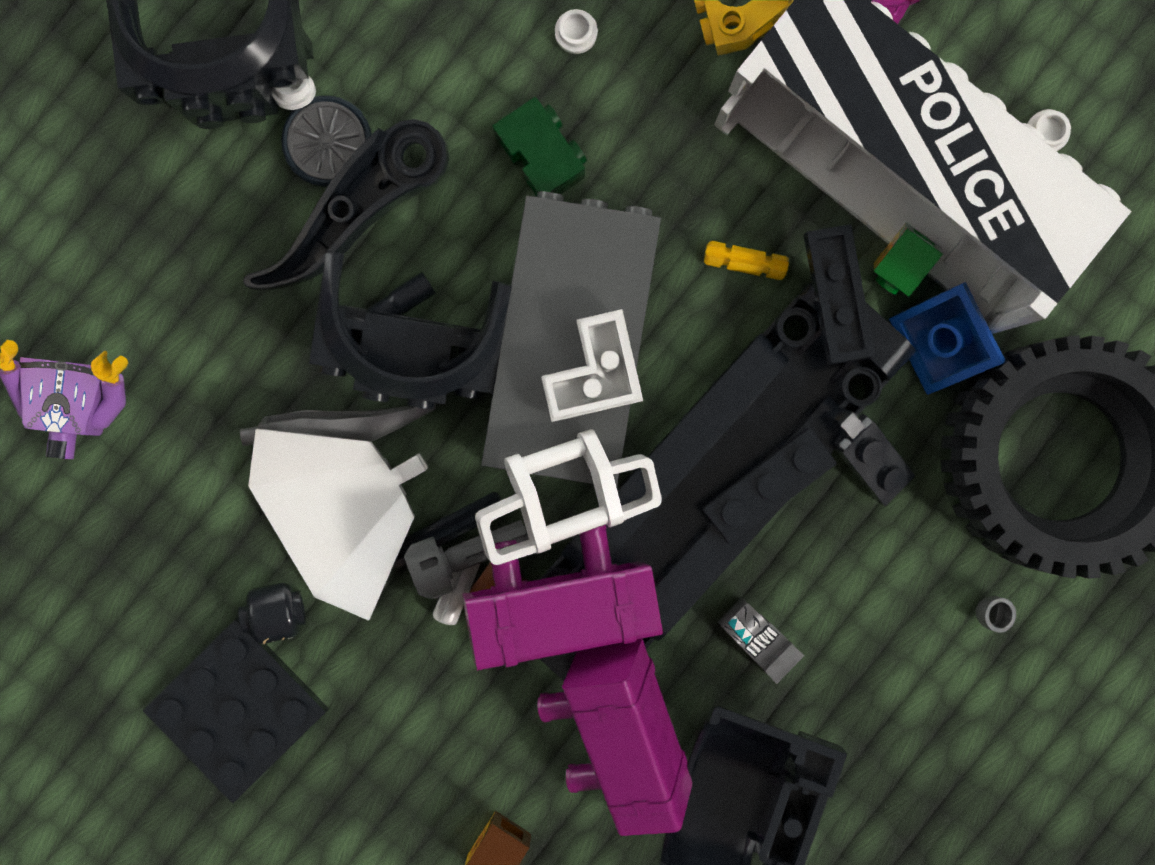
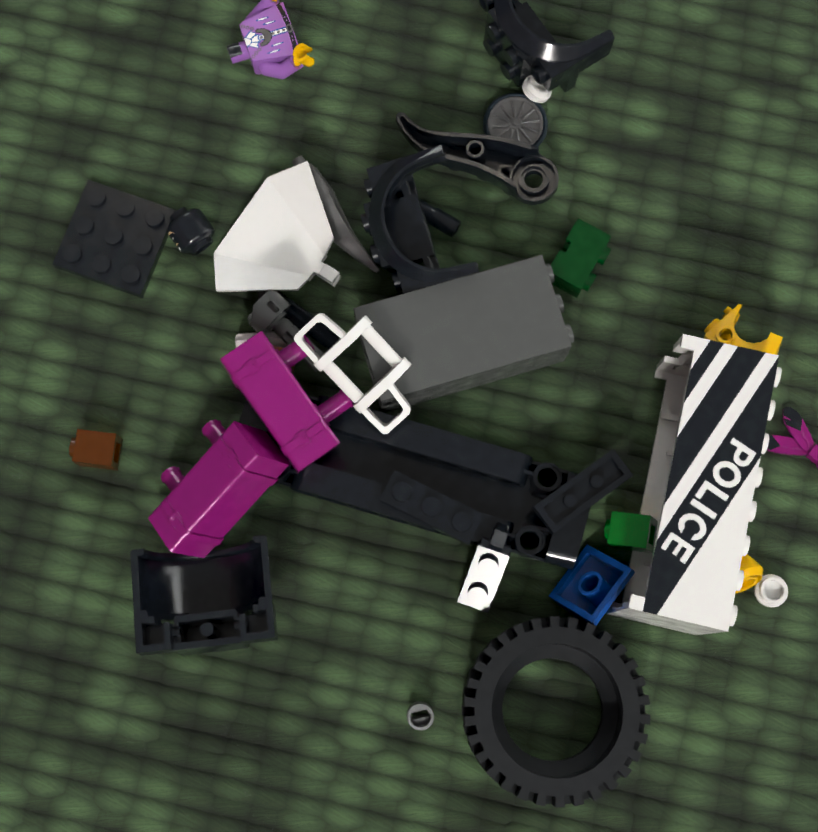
camera: 60 degrees right, 10 degrees down
white brick [541,309,643,422] -> none
white plate [555,9,598,54] -> none
yellow axle [704,241,789,280] -> none
flat silver leg [718,597,804,684] -> none

